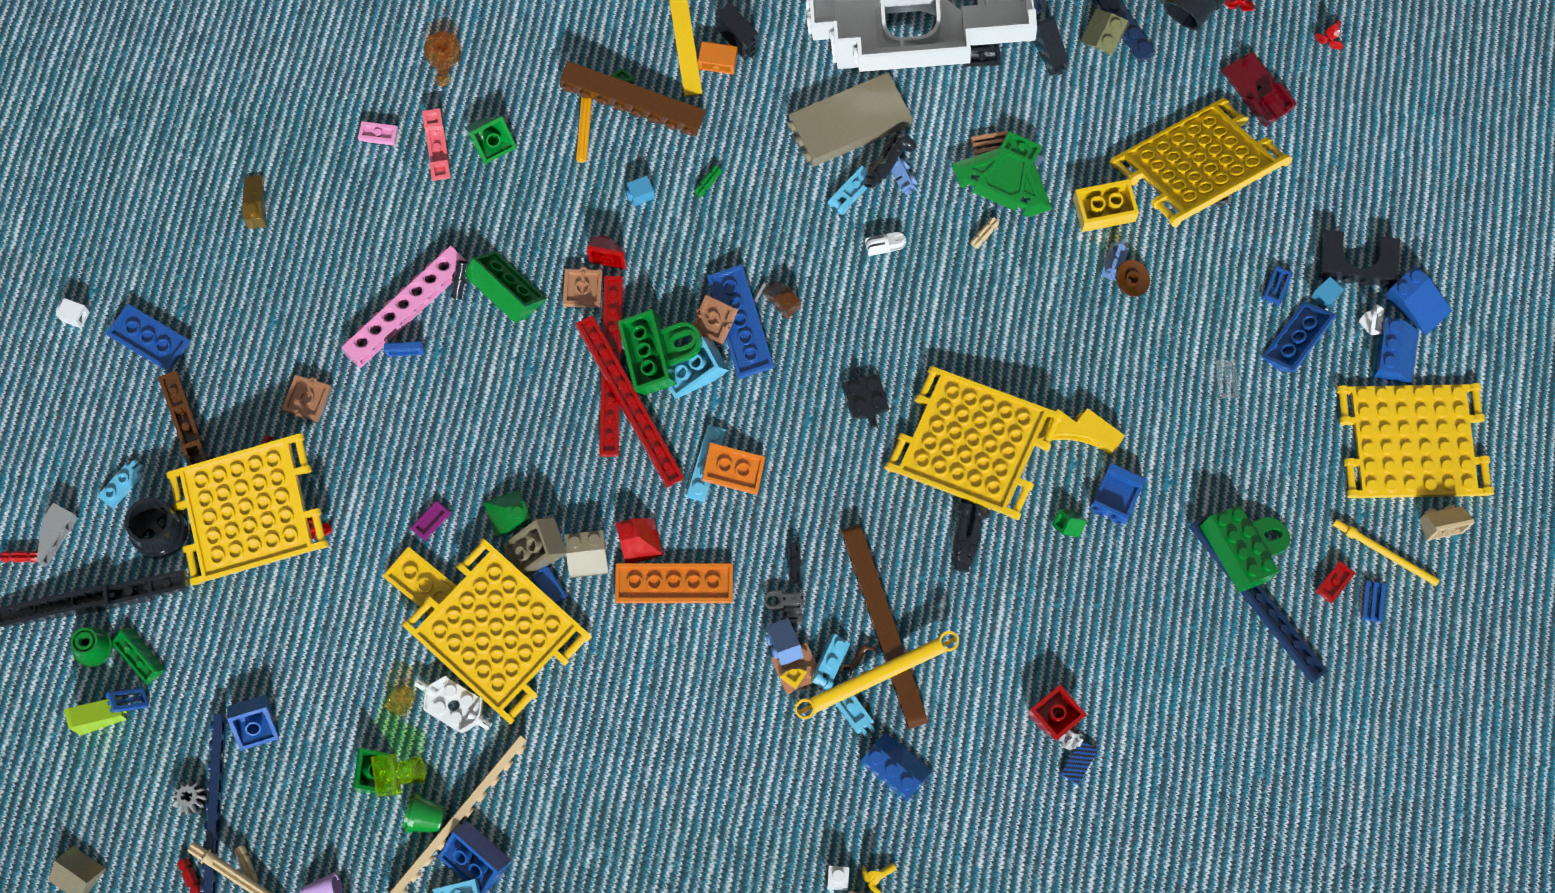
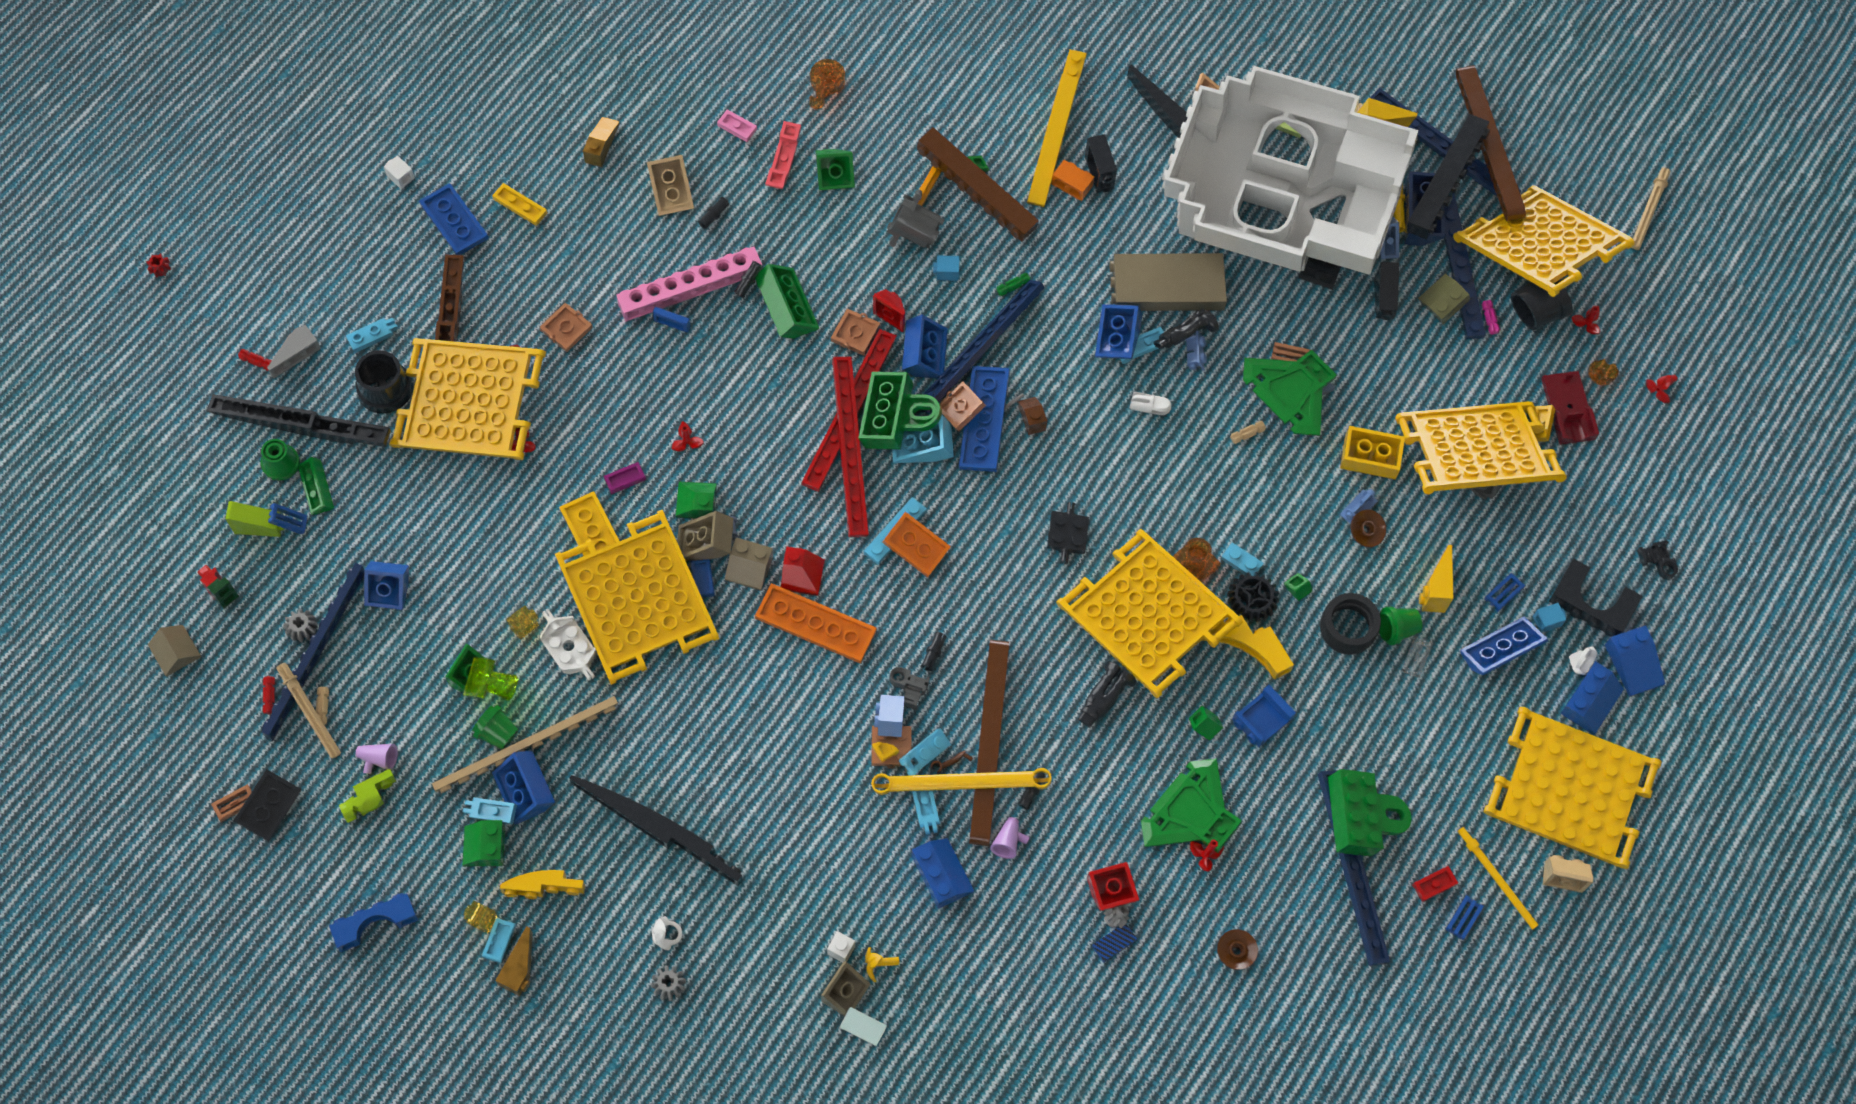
camera: 20 degrees right, 5 degrees down
none -> dark green hips [197,565,239,609]
none -> yellow plate [492,183,547,226]
none -> black slope [569,775,743,887]
none -> tan slope [647,155,694,216]
none -> red plant [671,421,704,452]
none -> black pin [698,197,730,229]
none -> dark grey container [886,189,944,249]
none -> blue slope [902,314,948,379]
none -> dark blue plate [918,280,1045,413]
none -> lavender piece [990,817,1029,859]
none -> black pin [1018,769,1047,810]
none -> blue slope [1095,304,1143,359]
none -> green plate [1141,758,1242,853]
none -> clear orange plant [1172,538,1221,583]
none -> red plant [1190,840,1224,872]
none -> reddish brown dish [1217,929,1258,970]
none -> medium azure plate [1221,542,1264,576]
none -> black gear [1227,572,1279,623]
none -> green slope [1284,573,1312,601]
none -> black tyre [1320,593,1381,655]
none -> green piece [1379,606,1423,645]
none -> yellow slope [1419,545,1453,613]
none -> dark pink axle [1482,300,1500,335]
none -> yellow plate [1533,405,1555,442]
none -> clear orange hair [1588,359,1619,386]
none -> black piece [1637,540,1678,580]

